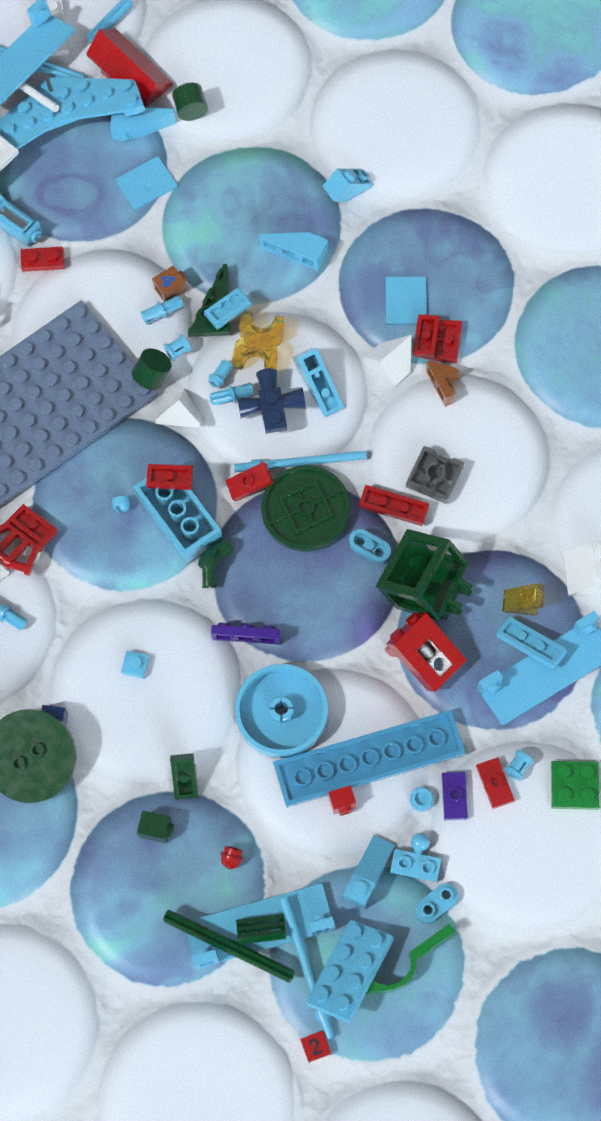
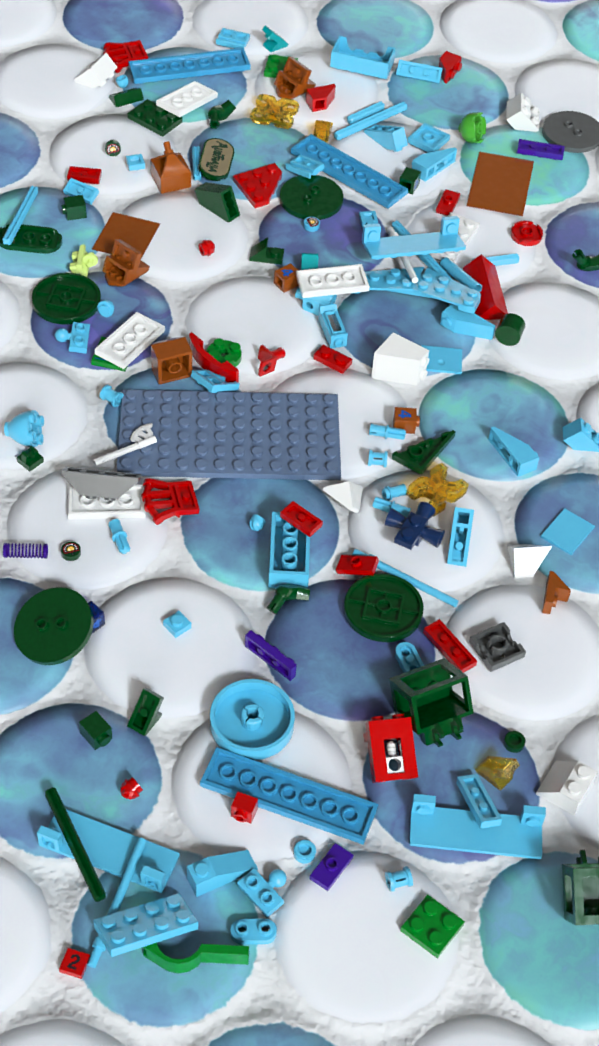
camera: 30 degrees right, 20 degrees down
dark green piece [132,348,172,390] -> none
medium azure plate [204,287,252,330] -> none
dark green tile [236,914,286,945] -> none
red slope [412,314,463,364] -> none
red plate [476,757,515,810] -> none
none -> white slope [371,333,430,385]
none -> medium azure piece [440,257,482,293]
none -> dark green tile [504,731,526,753]

